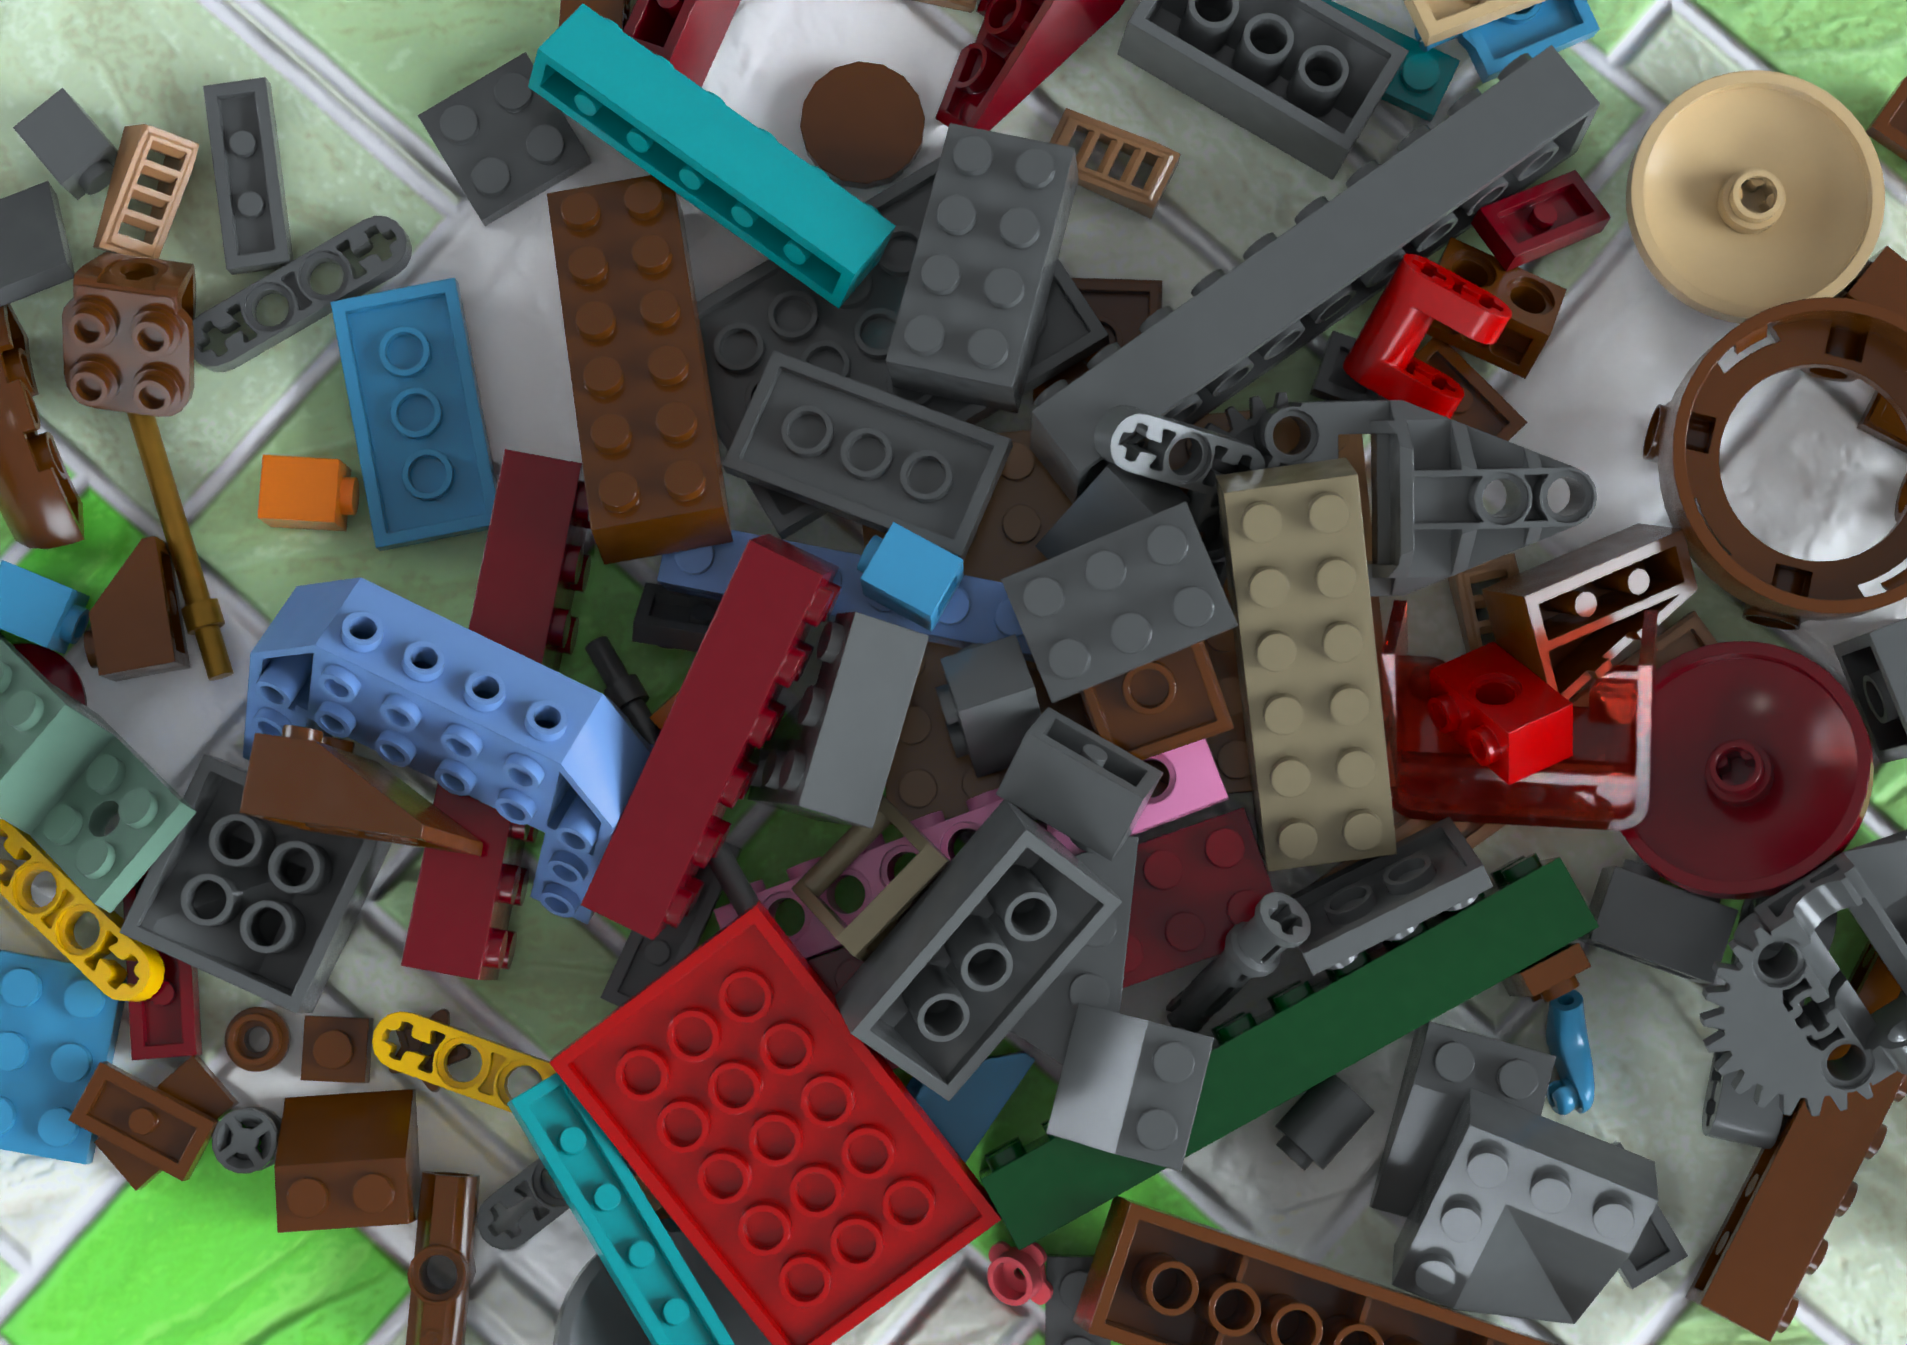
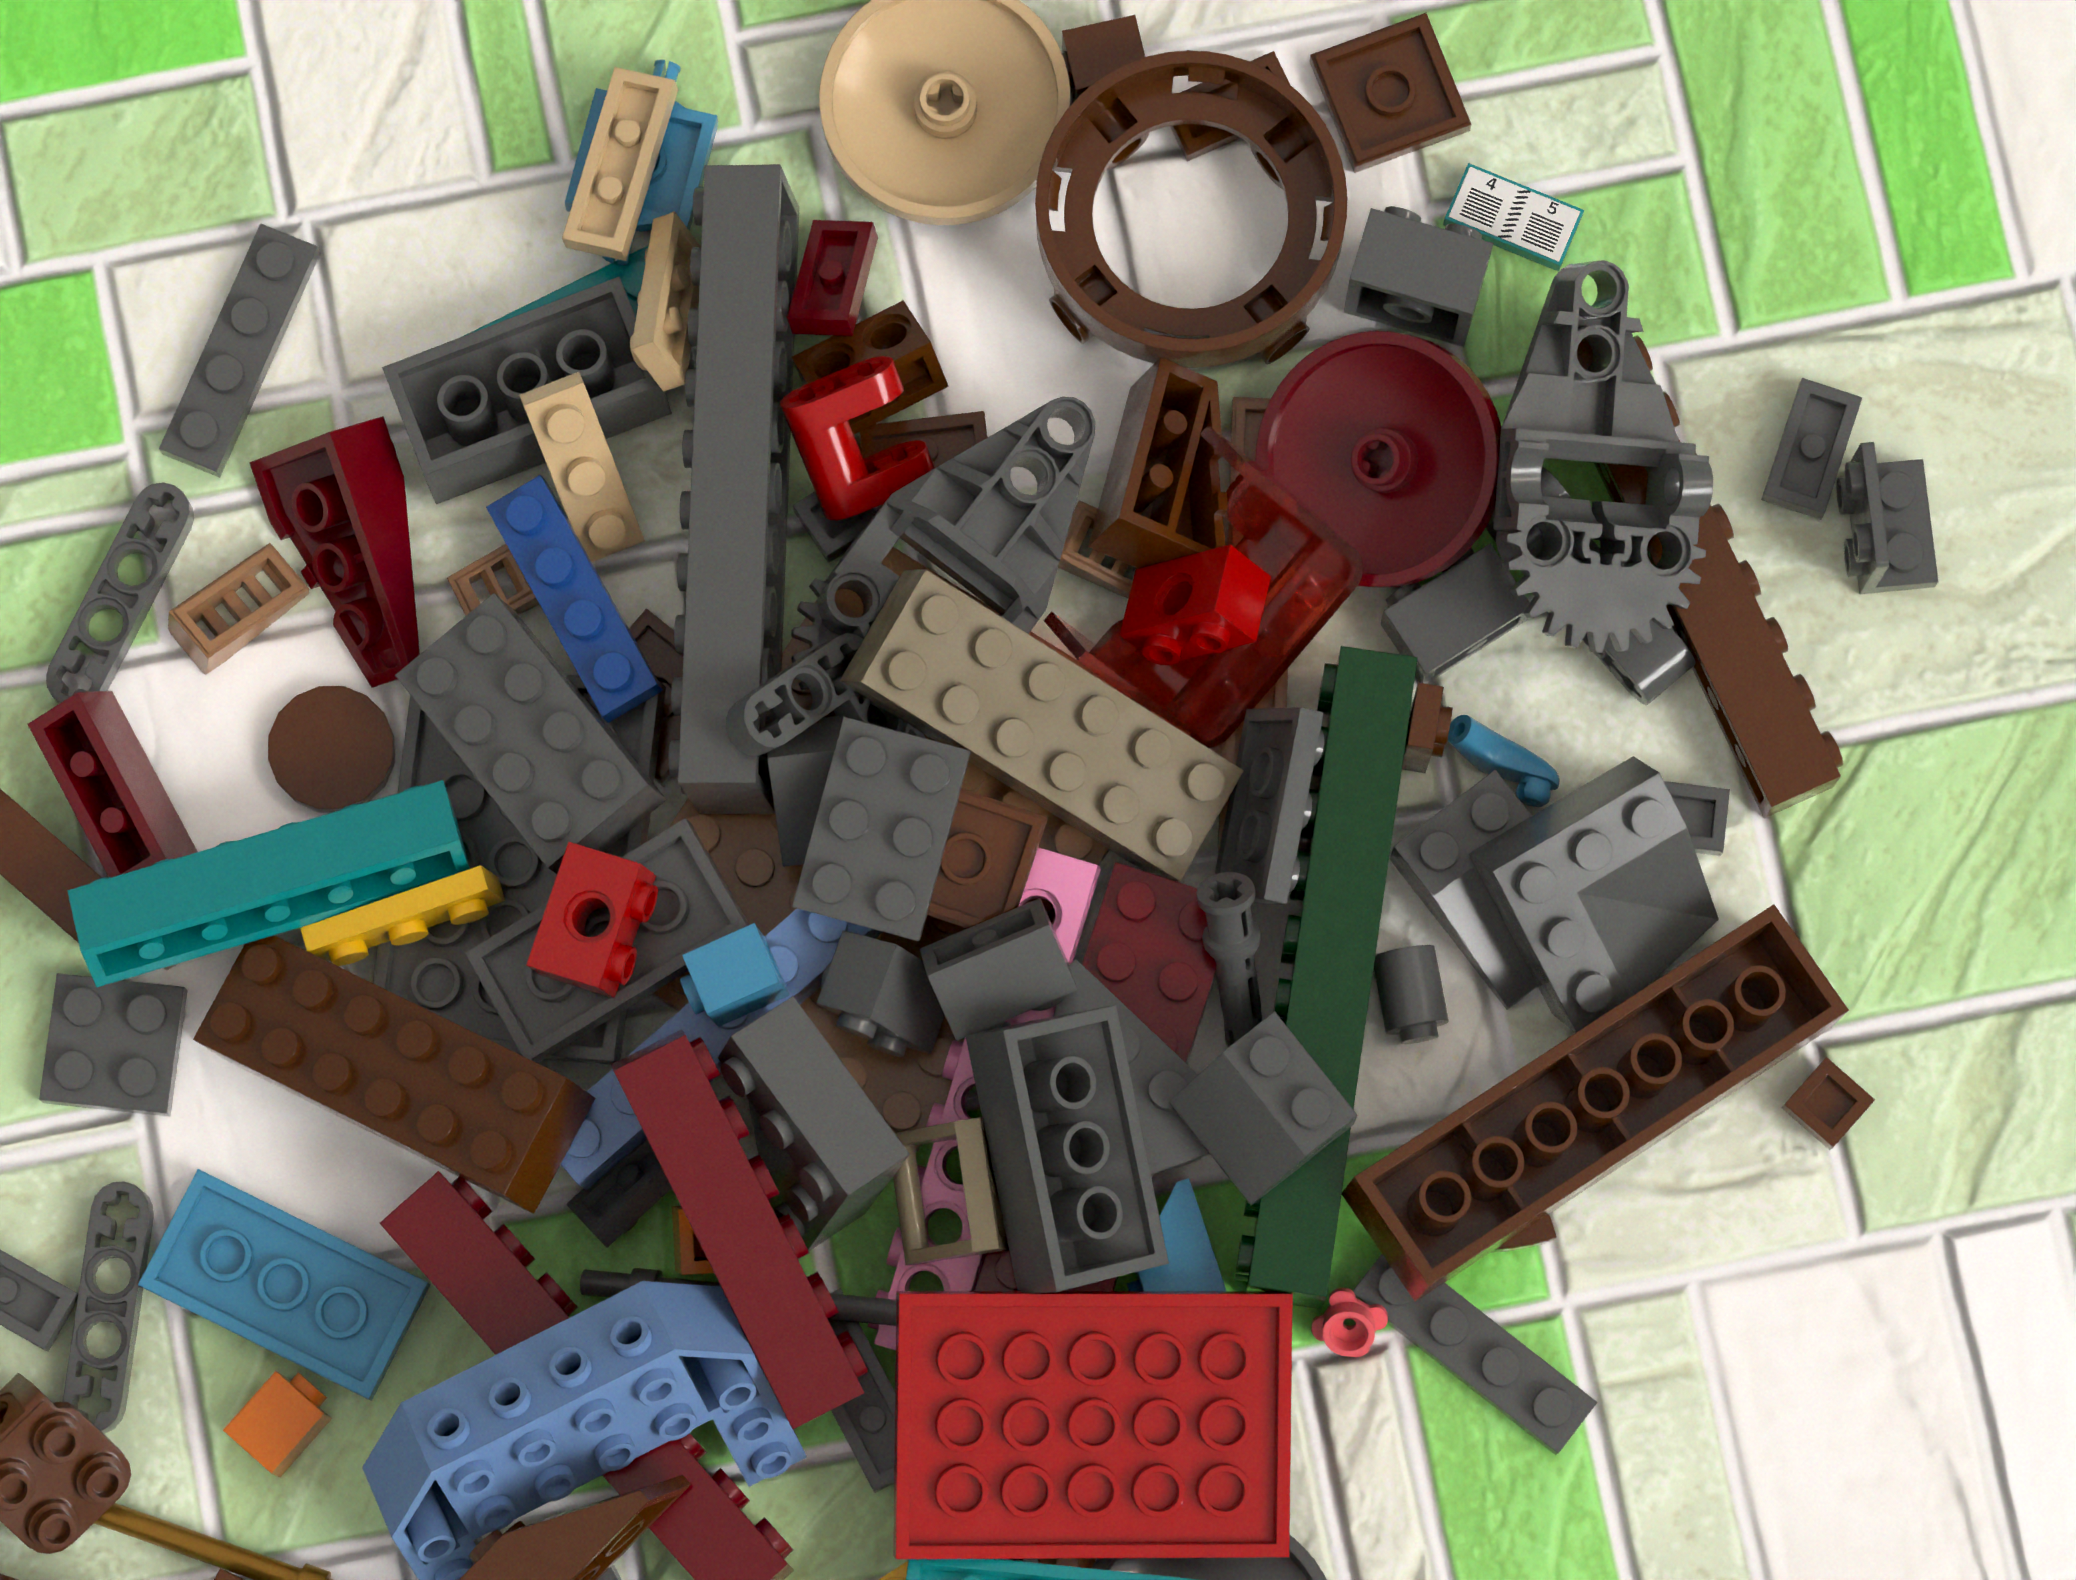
camera: 50 degrees left, 5 degrees down
none -> yellow plate [300,865,505,966]
none -> blue plate [486,475,663,723]
none -> tan plate [519,372,645,562]
none -> red brick [526,841,658,998]
none -> tan plate [630,211,701,392]

